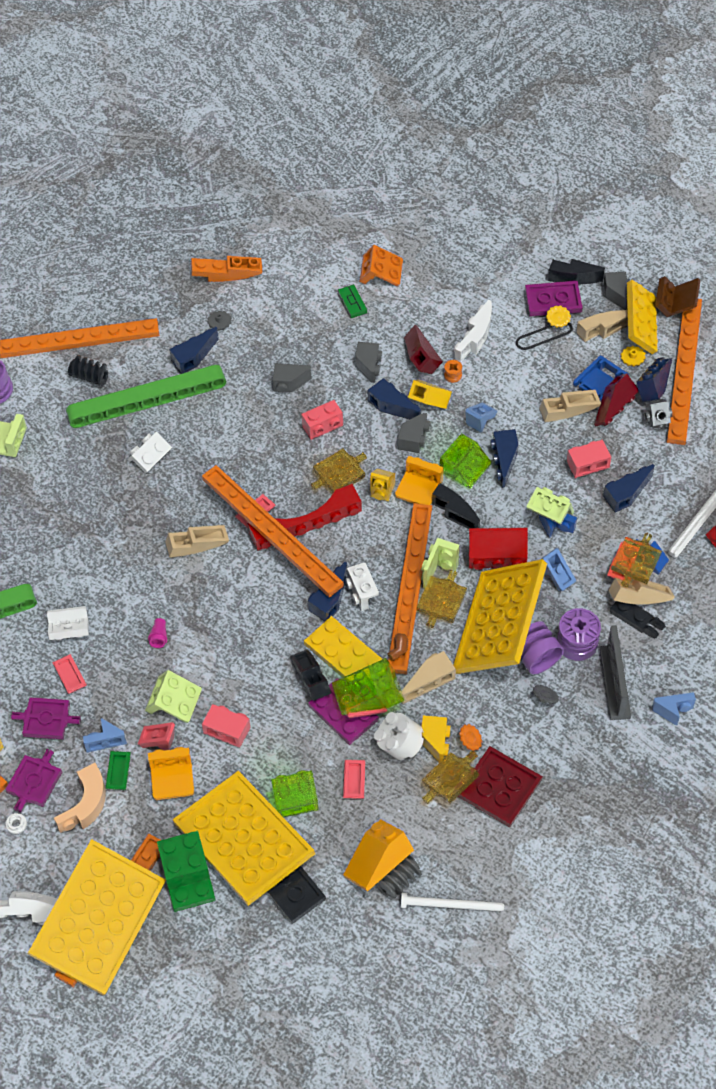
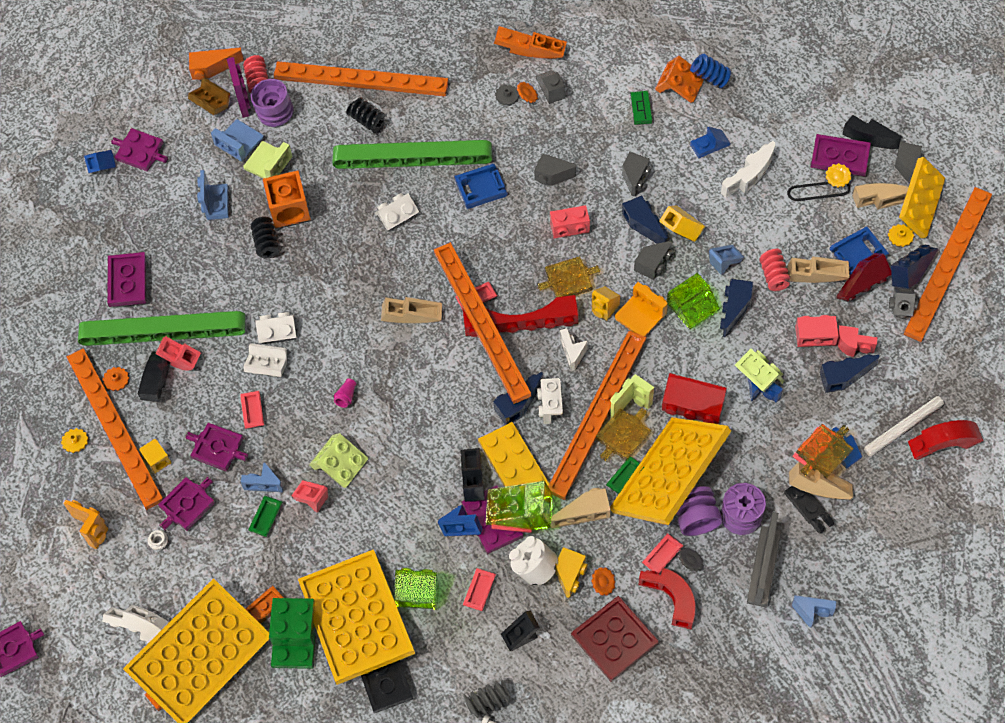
camera: 20 degrees right, 5 degrees up
light nougat arch [54,763,106,833] -> none
light orange bracket [148,747,194,800] -> none
dark blue slope [169,327,219,374] -> none
coral brick [202,704,251,748] -> none
light orange slope [343,819,414,892] -> none
dark orange arm [387,633,408,661] -> none
dark red slope [404,325,443,374] -> none
clear yellow plate [422,750,479,804] -> none
black slope [432,483,480,529] -> none
orange wheel [444,360,462,383] -> none
medium blue slope [541,548,576,591] -> none
reddish brown bracket [655,276,701,317] -> none
none -> black piece [250,217,280,258]
none -> white bracket [255,312,297,343]
none -> orange brick [263,170,311,228]
none -> blue slope [438,505,483,536]
none -> blue container [454,164,508,209]
none -> black slope [501,610,540,651]
none -> orange piece [517,82,538,103]
none -> dark grey slope [536,70,565,104]
none -> white slope [560,328,588,371]
none -> green tile [606,456,644,494]
none -> red arch [638,568,695,630]
none -> coral tile [642,533,683,575]
none -> blue piece [690,53,731,88]
none -> blue slope [690,126,731,159]
none -> coral piece [759,248,790,291]
none -> coral brick [837,325,877,357]

